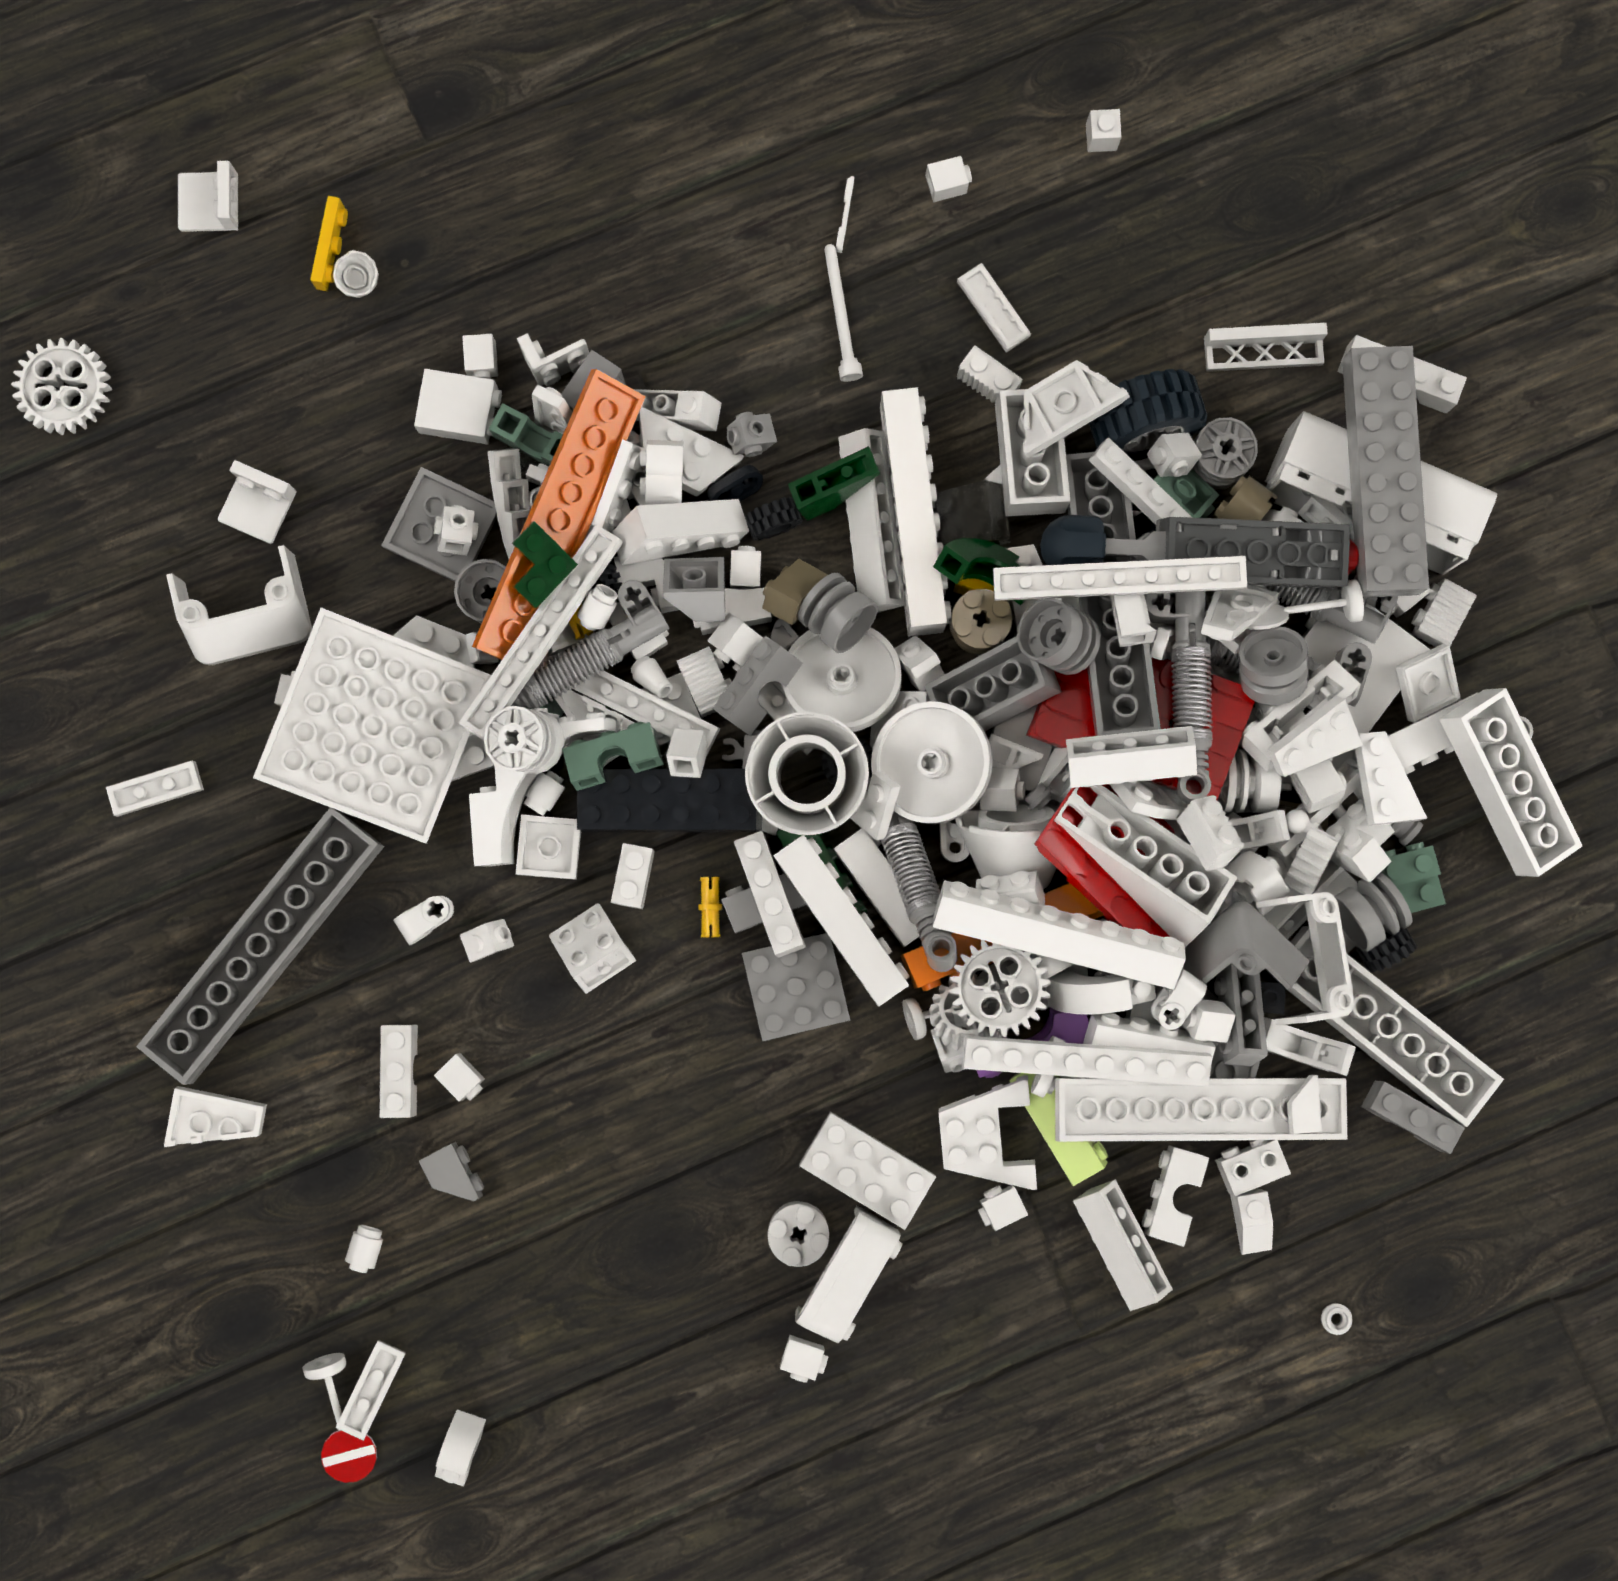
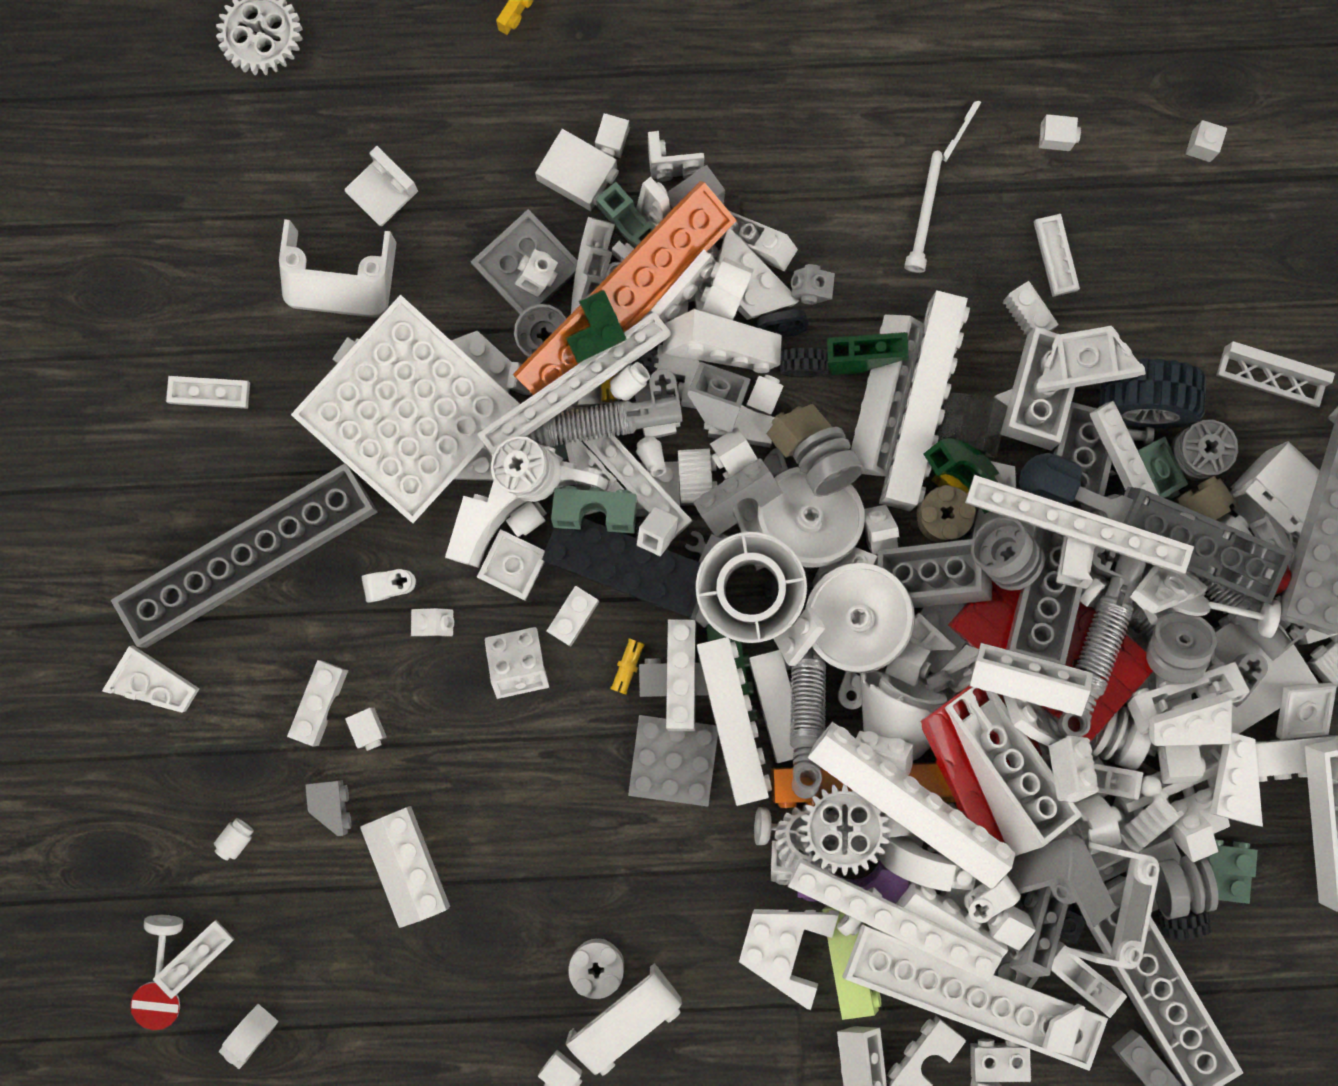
camera: 25 degrees right, 0 degrees up
white hair [333,250,379,298] -> none
white brick [799,1111,936,1230] -> none
white brick [978,1185,1028,1231] -> none
white brick [1147,433,1202,477] -> none
light grey wheel [1391,821,1424,846] -> none
none -> white slope [360,806,450,928]

